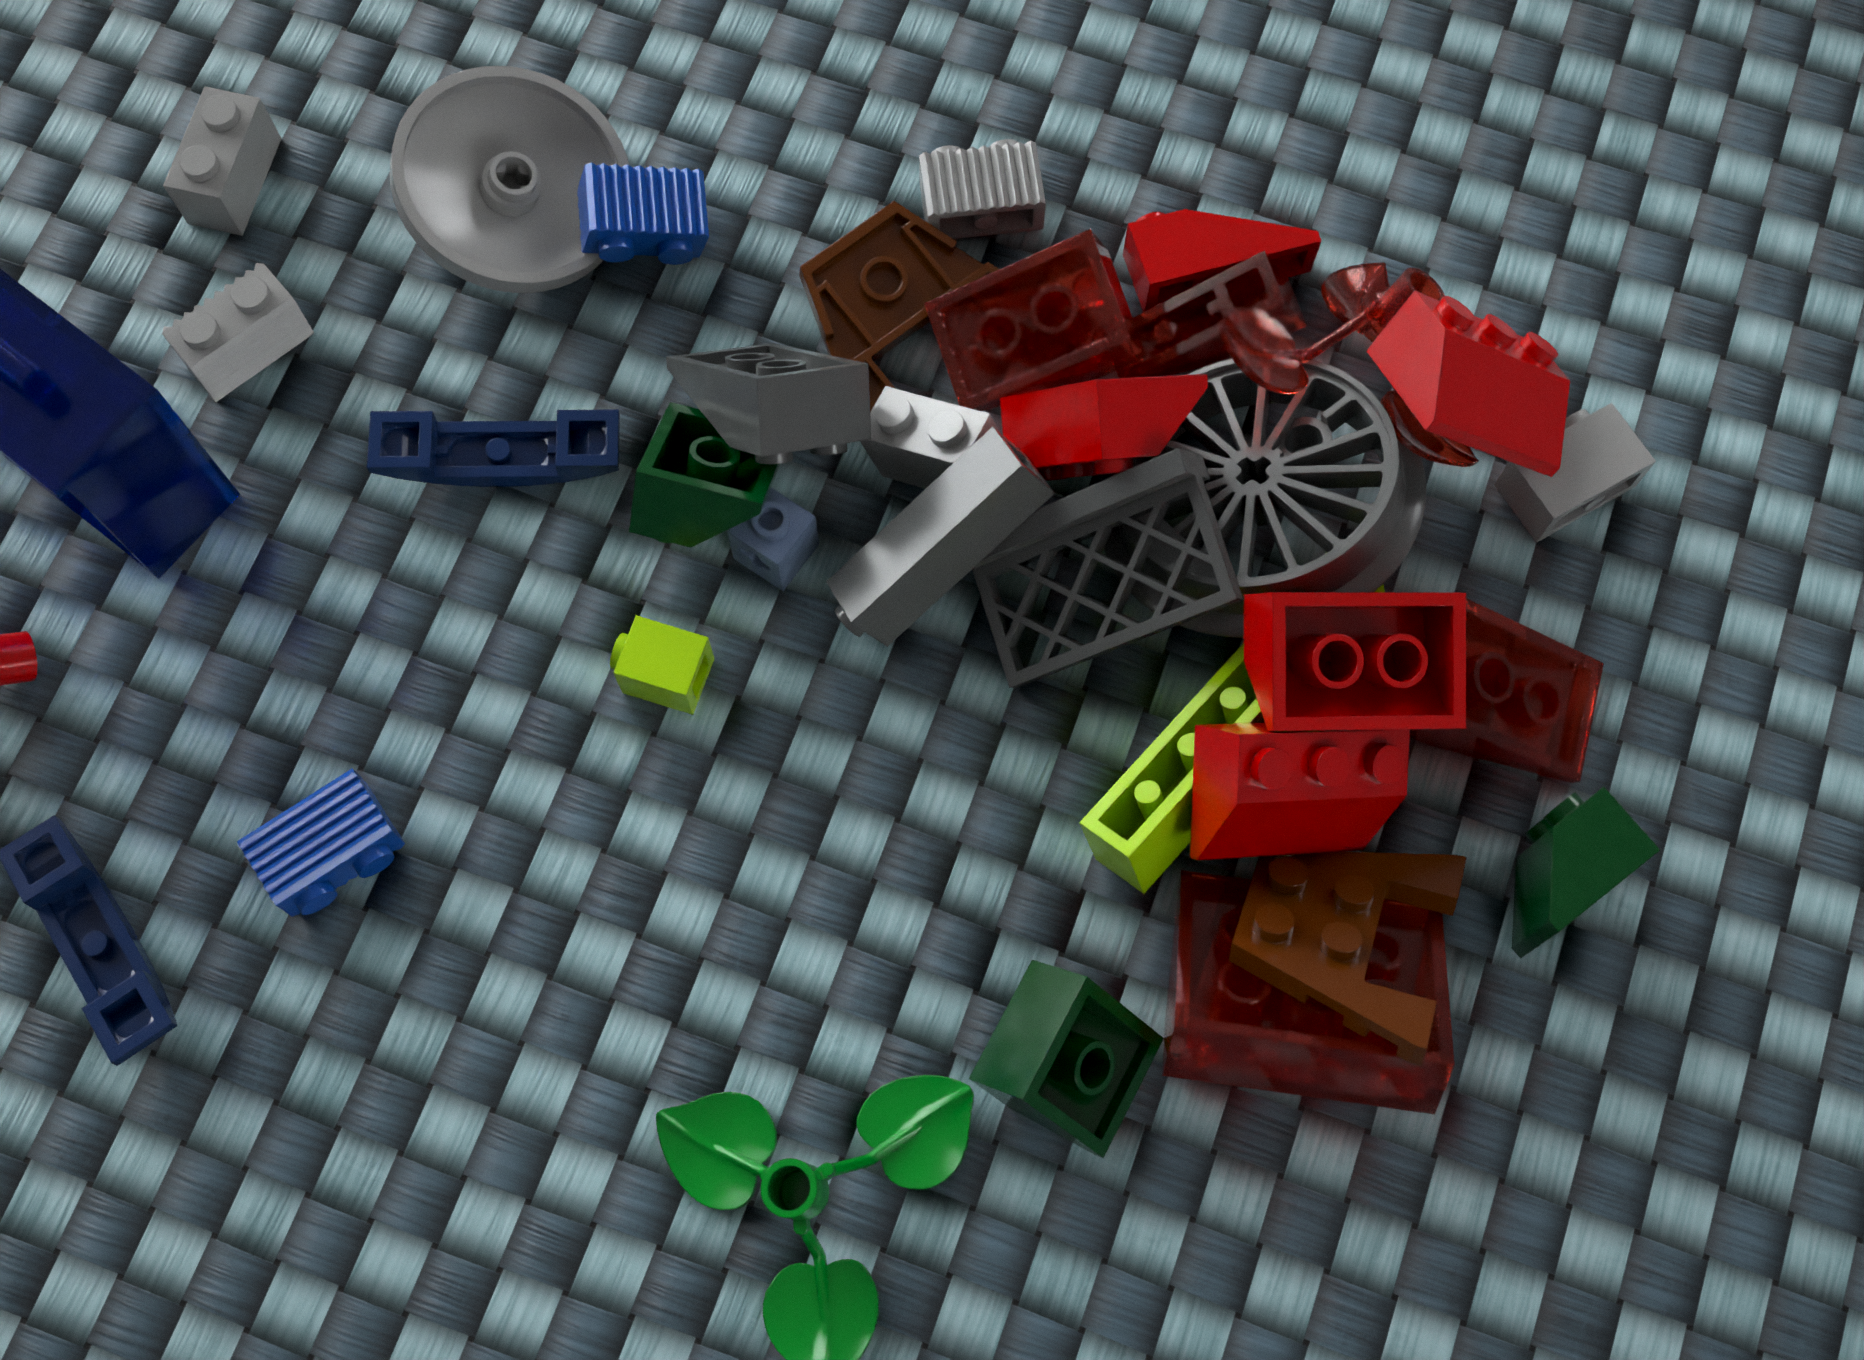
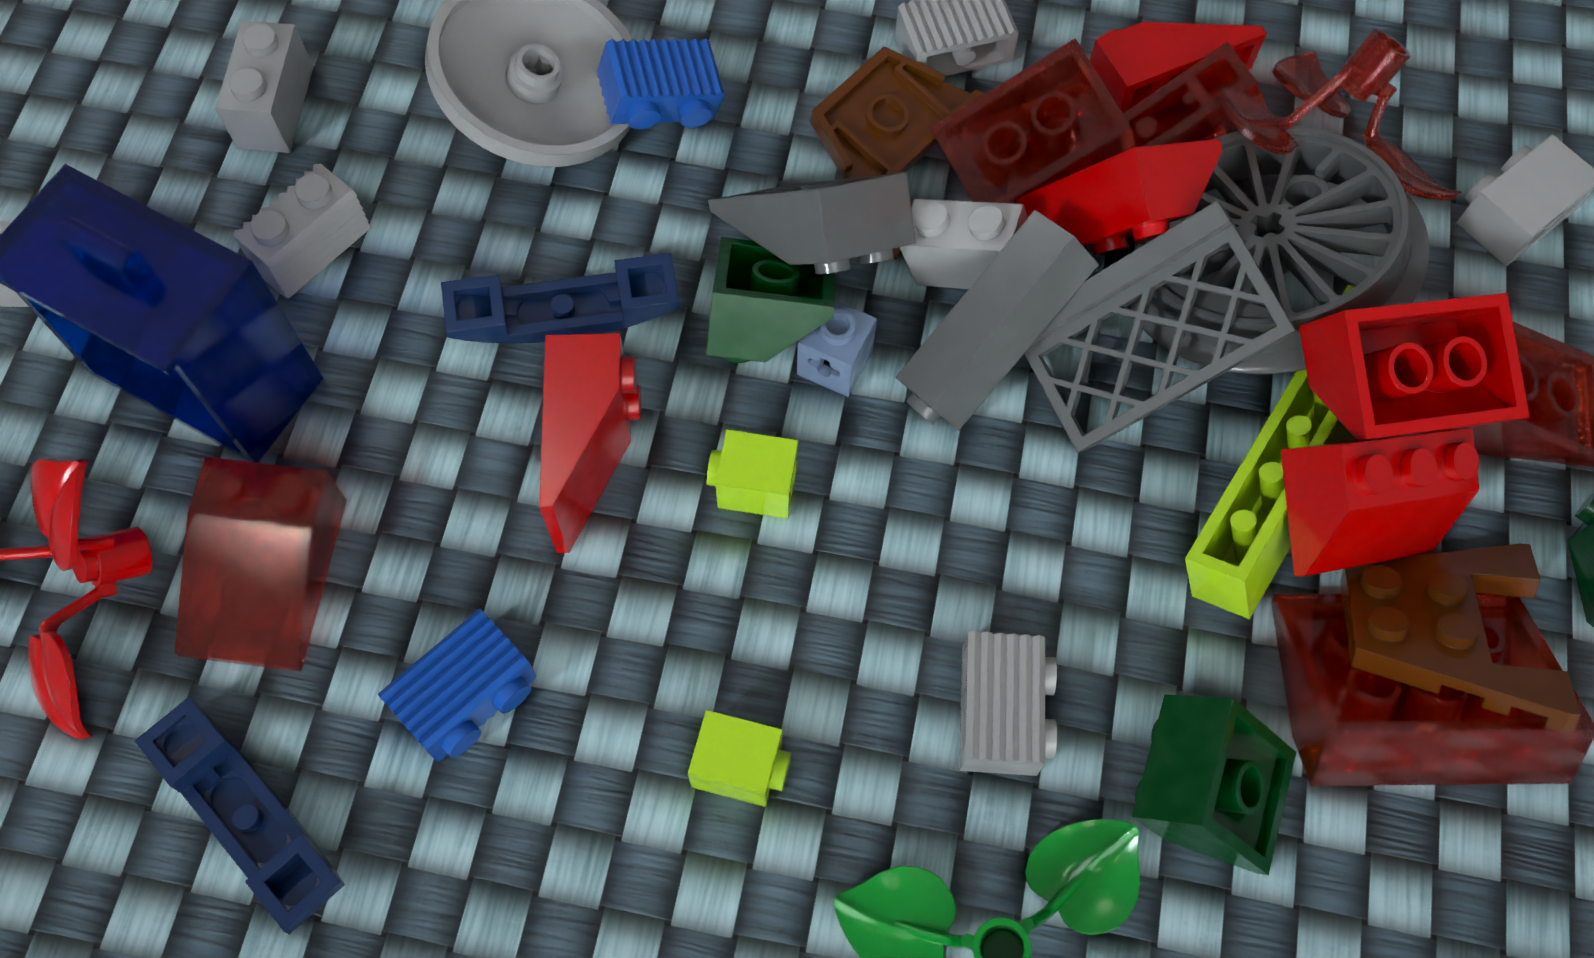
camera: 10 degrees left, 5 degrees down
red slope [1366,291,1570,477] -> none
none -> clear red slope [174,456,347,672]
none -> red slope [539,333,642,553]
none -> lime brick [688,710,792,807]
none -> light grey brick [959,631,1057,776]

